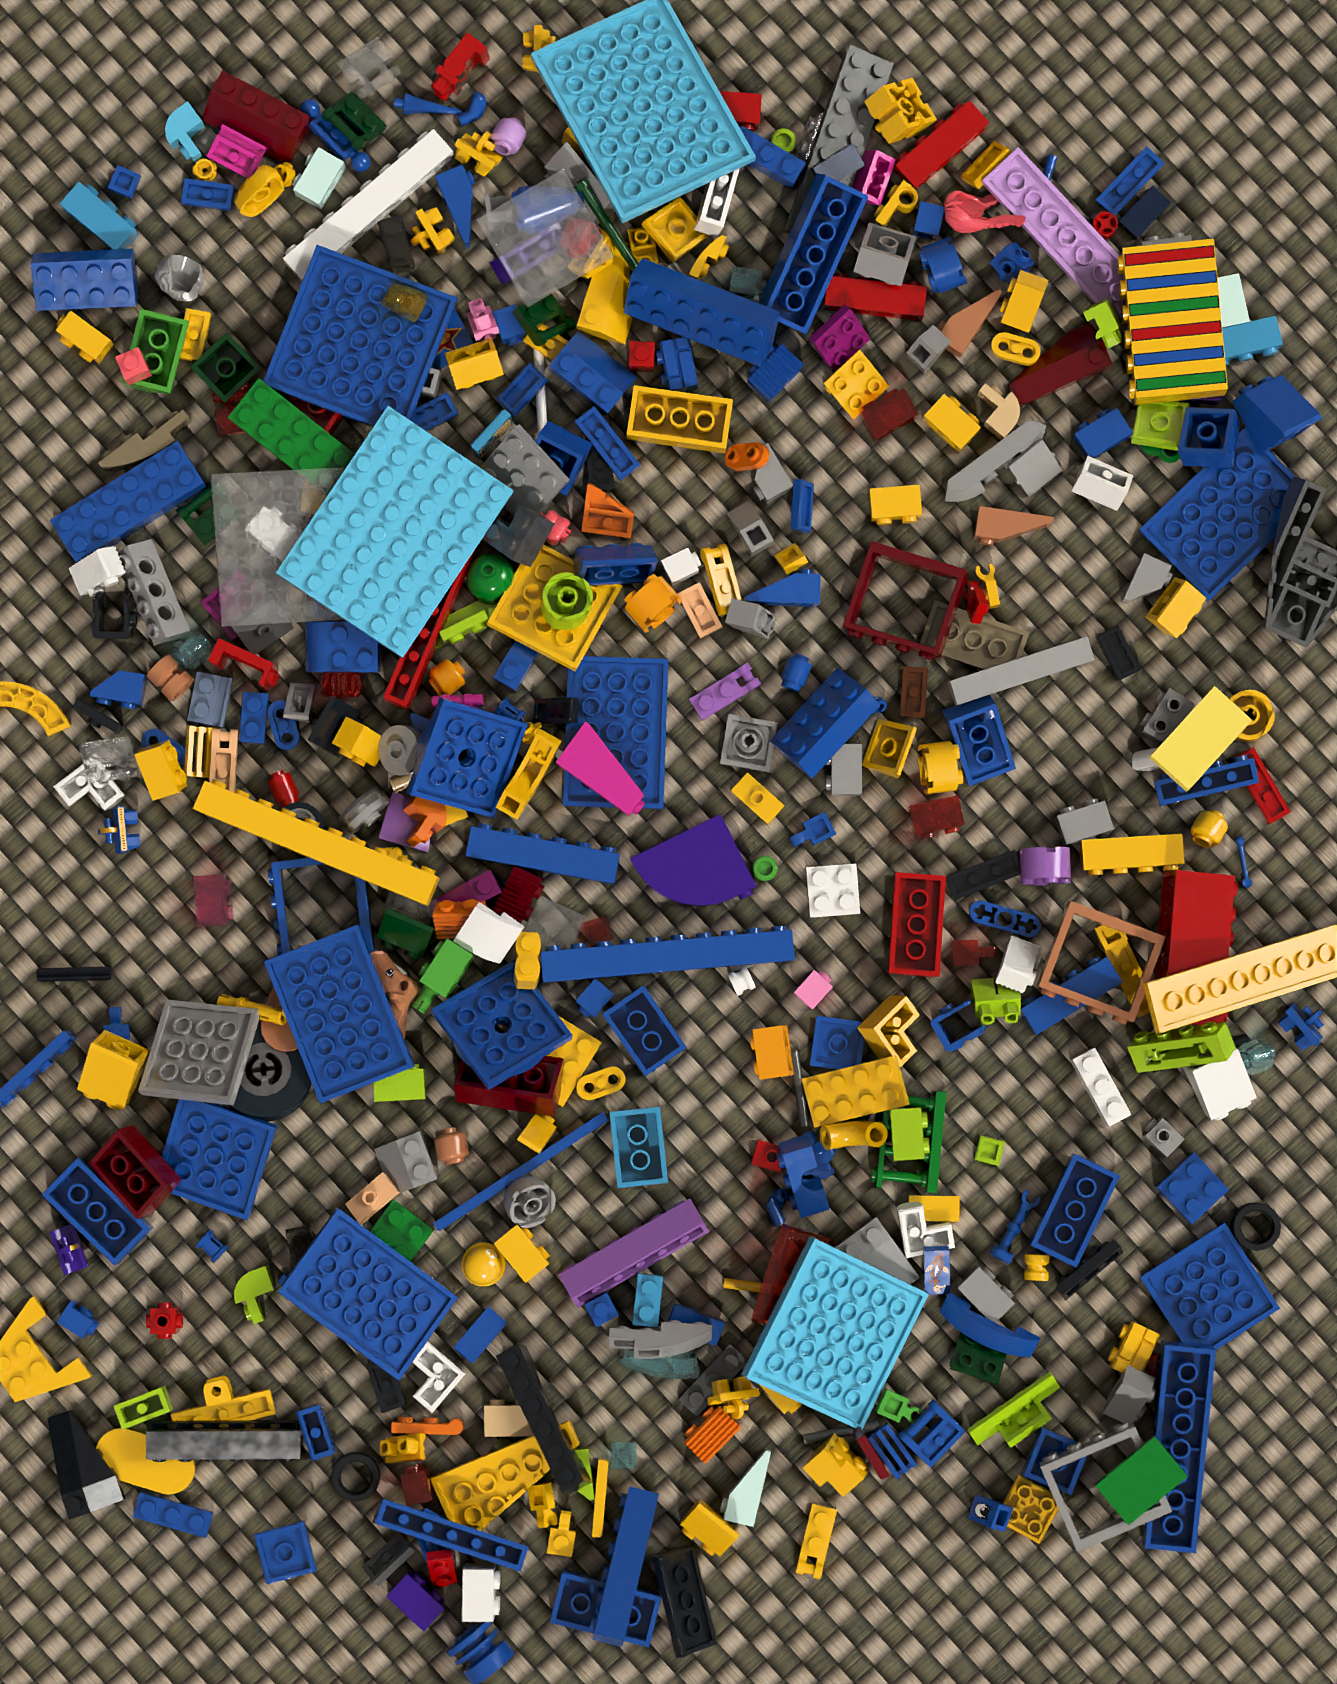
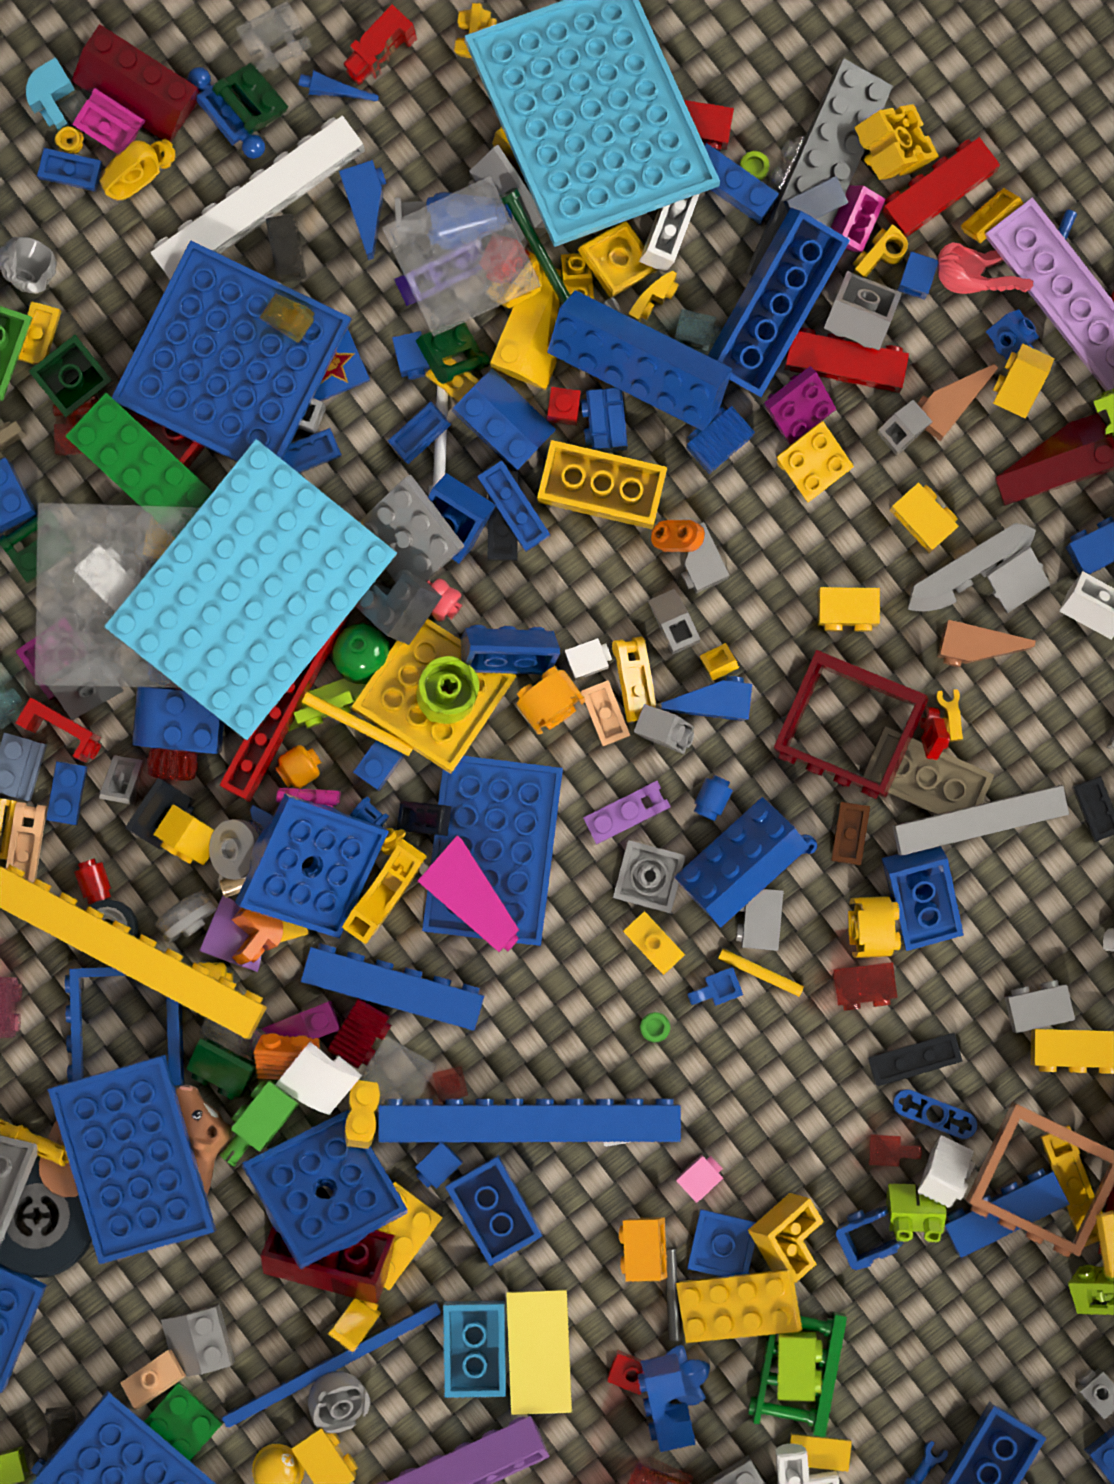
camera: 10 degrees right, 0 degrees up
blue plate [268,700,300,750] -> none
light aqua brick [292,147,346,210] -> none
lime brick [373,1064,427,1102] -> none
yellow hips [410,207,455,256] -> none
nougat head [434,1127,469,1165] -> none
yellow brick [445,338,504,390] -> none
yellow hips [454,131,503,176] -> none
blue arm [457,92,487,126] -> none
bright pink hips [466,298,500,341] -> none
dark azure tile [471,409,513,460] -> none
lavender head [490,117,527,156] -> none
yellow plate [576,1067,626,1100] -> none
orange wing [581,483,635,538] -> none
dark purple brick [630,814,756,906] -> none
white wheel [727,965,756,996] -> none
blue arm [766,1188,789,1227] -> none
blue tile [790,479,814,533] -> none
white plate [806,864,860,918] -> none
yellow cylinder [820,1121,888,1150] -> none
clear red brick [859,388,919,442] -> none
yellow slope [862,719,917,778] -> none
red brick [887,872,946,978] -> none
blue brick [918,236,967,294] -> none
lime tile [974,1135,1005,1166] -> none
tan brick [977,383,1020,440] -> none
yellow plate [991,332,1041,366] -> none
medium lavender brick [1020,847,1071,886] -> none
white brick [1070,1048,1131,1127] -> none
none -> yellow bar [301,692,413,756]
none -> light yellow tile [506,1289,572,1415]
none -> yellow bar [718,948,804,997]

